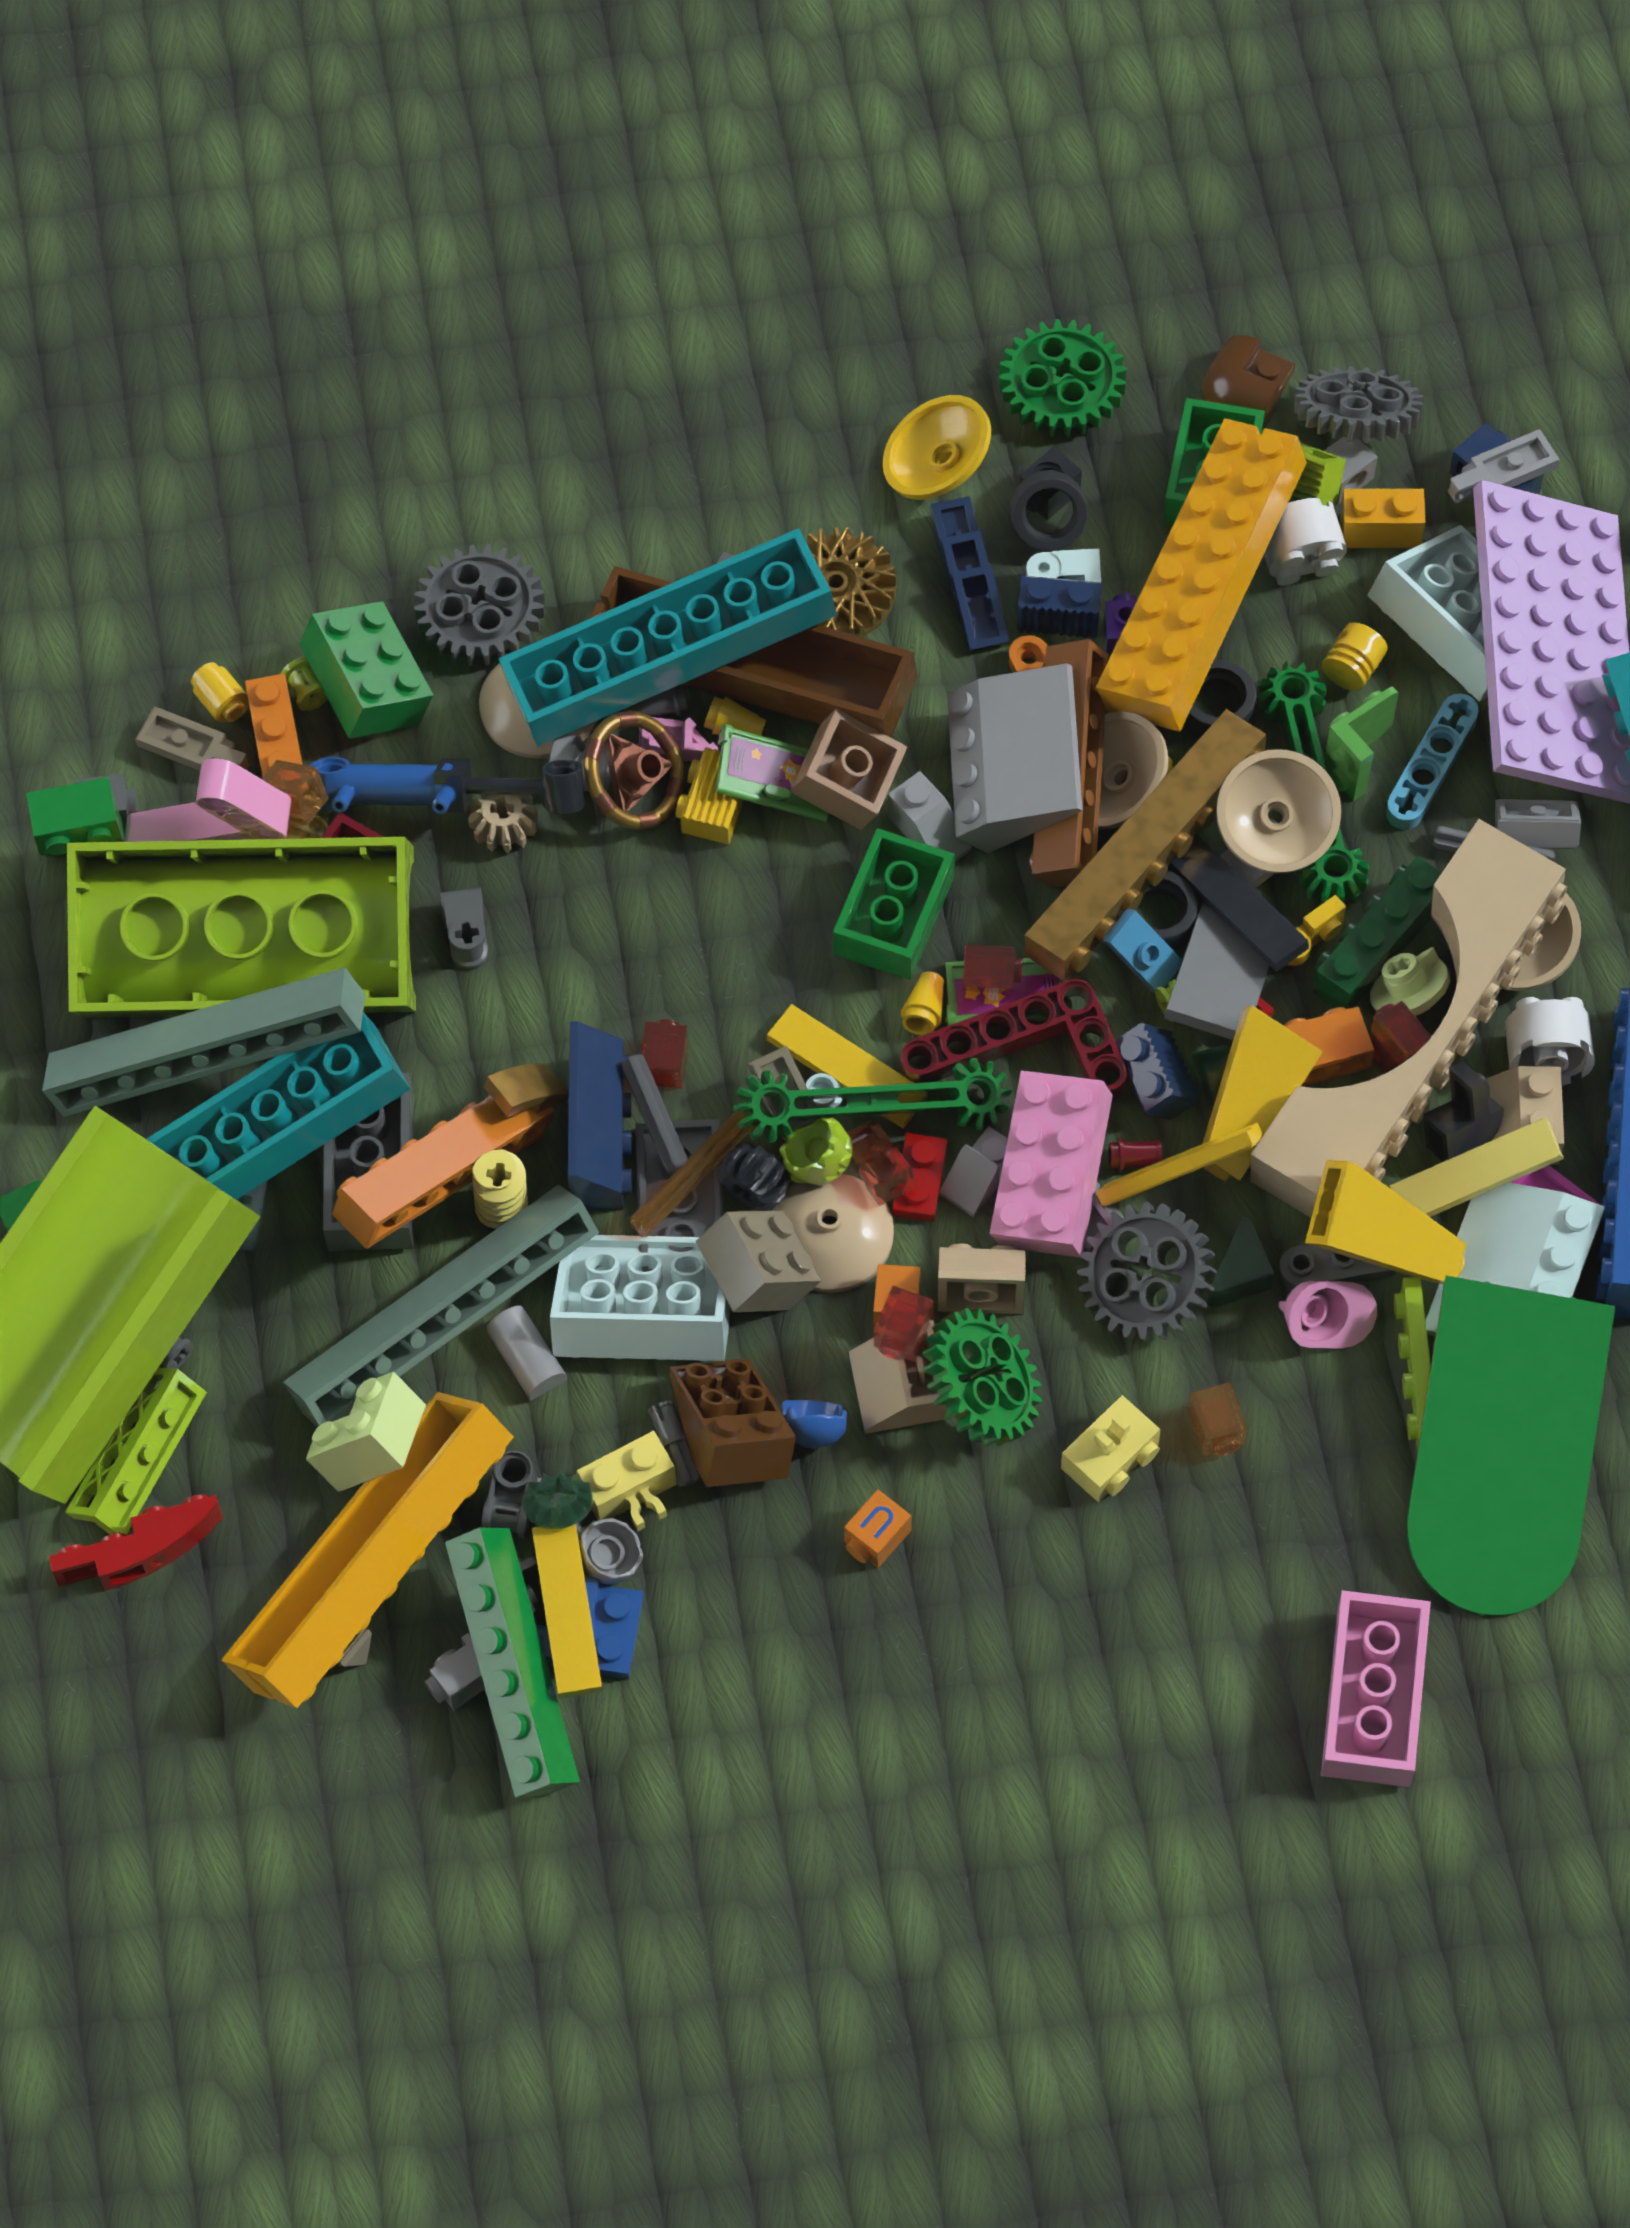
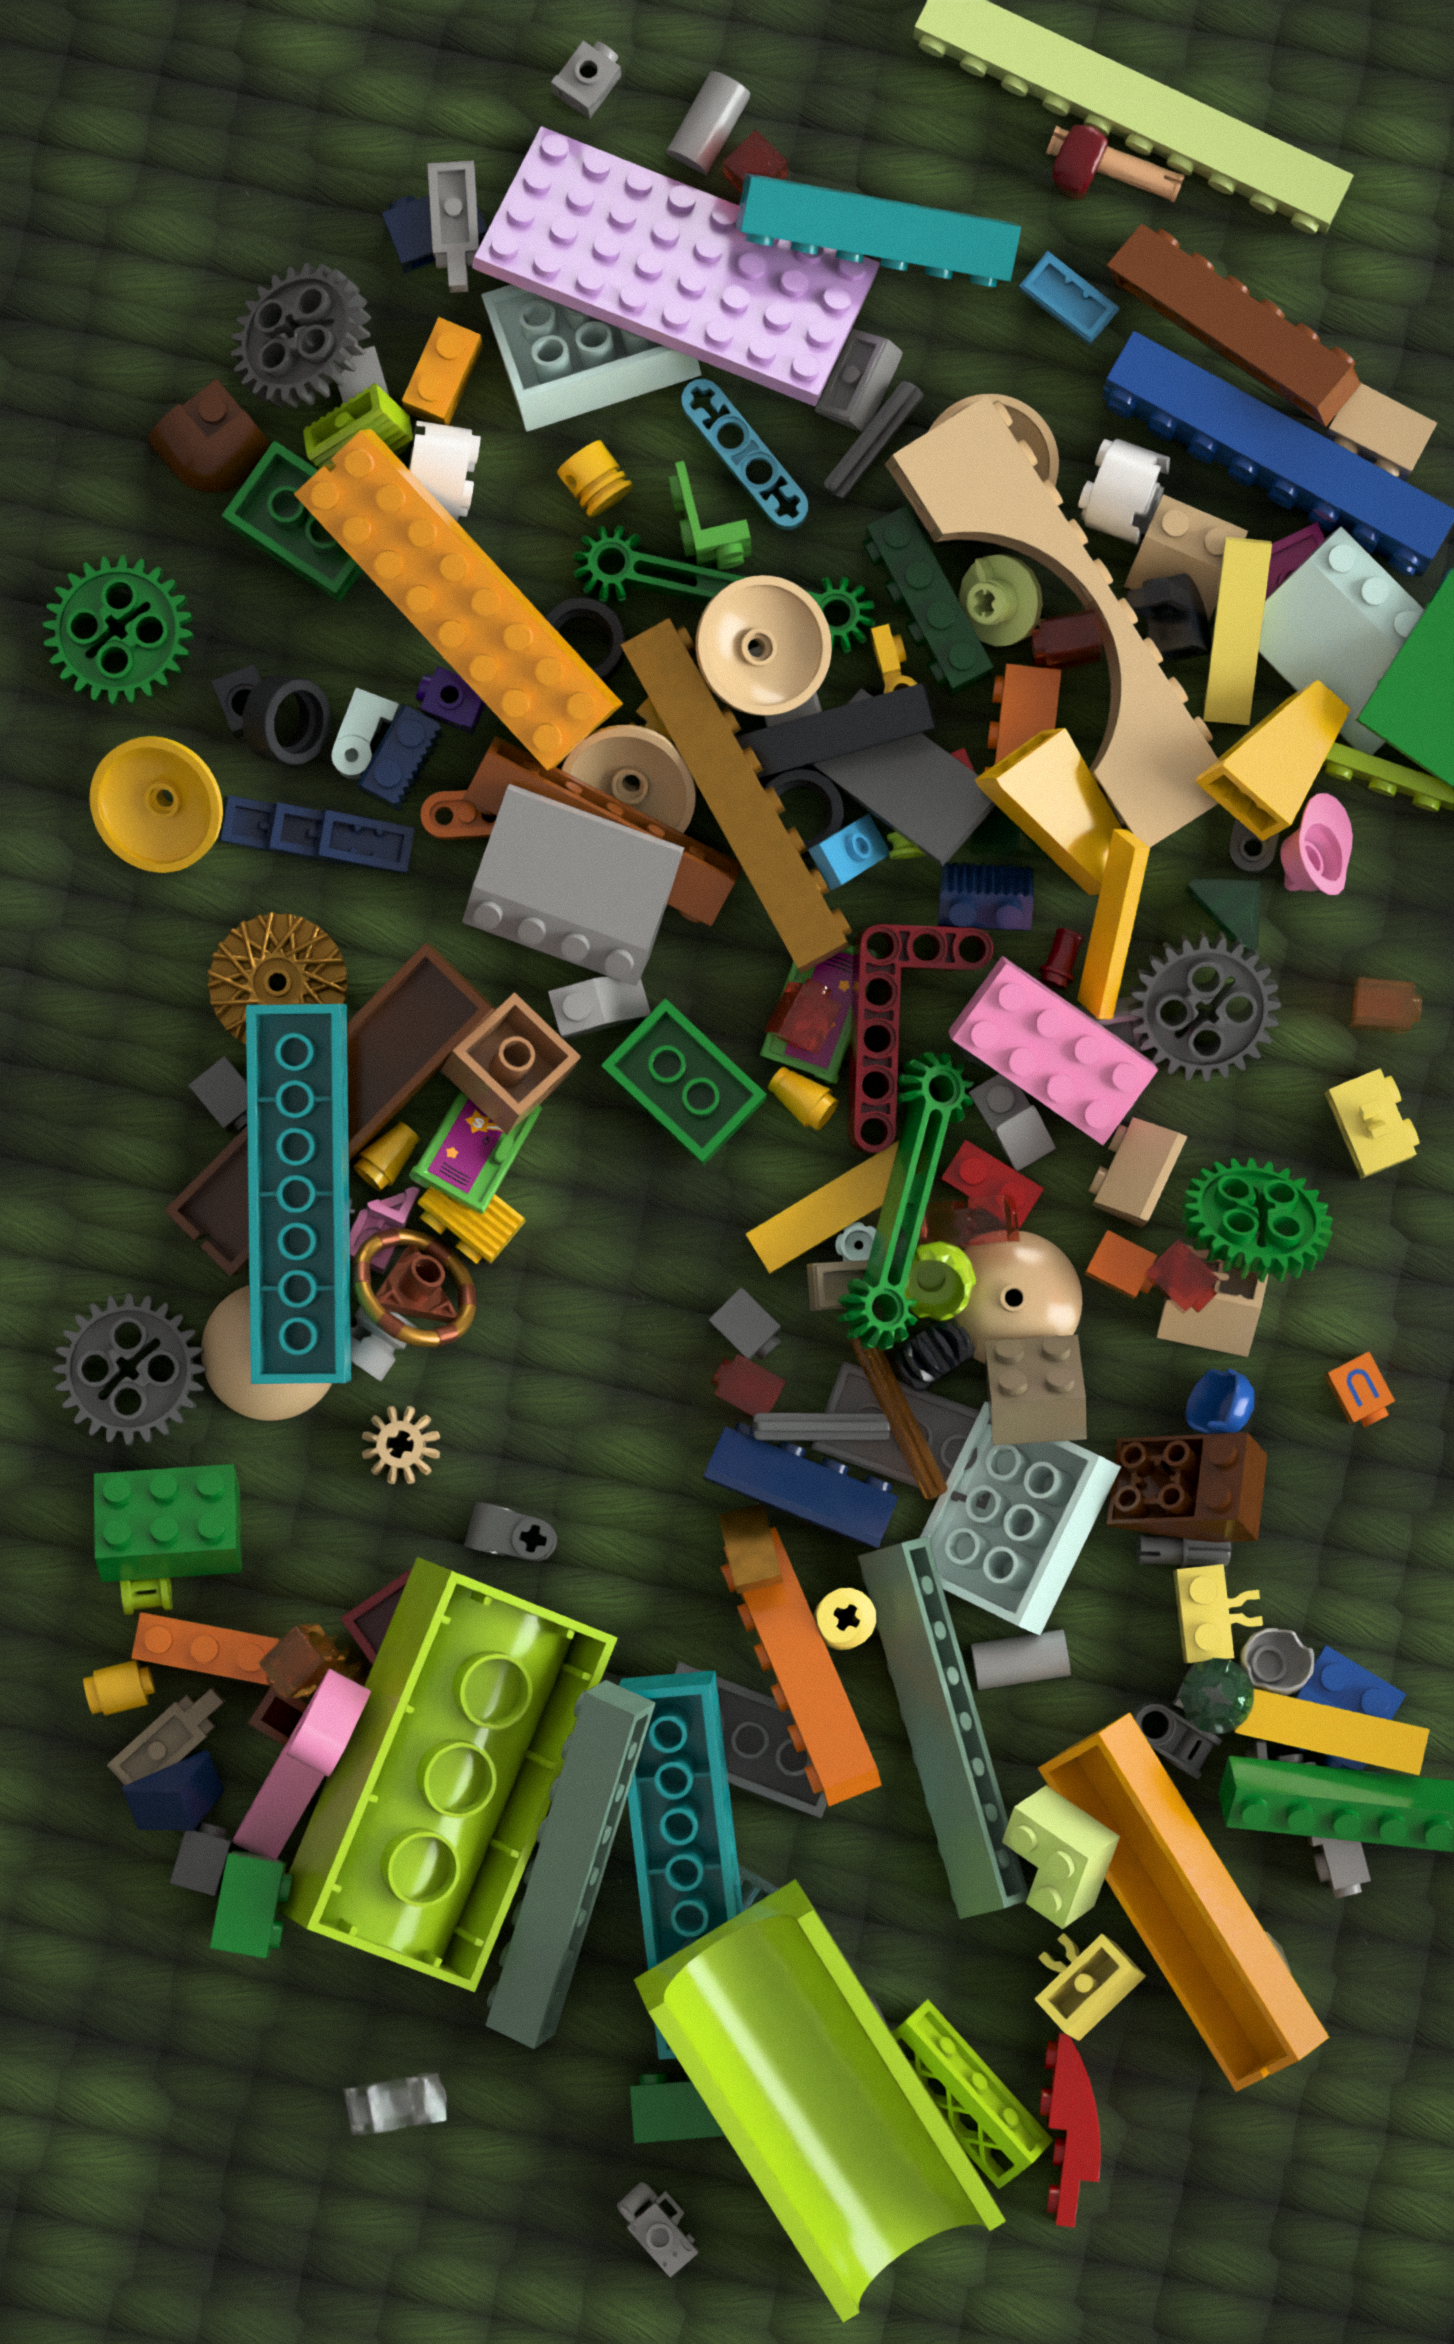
camera: 65 degrees left, 20 degrees up
piece [309,757,585,814] -> none
none -> dark blue slope [121,1750,224,1831]
none -> dark grey brick [708,1287,781,1362]
none -> light yellow brick [1035,1933,1146,2041]

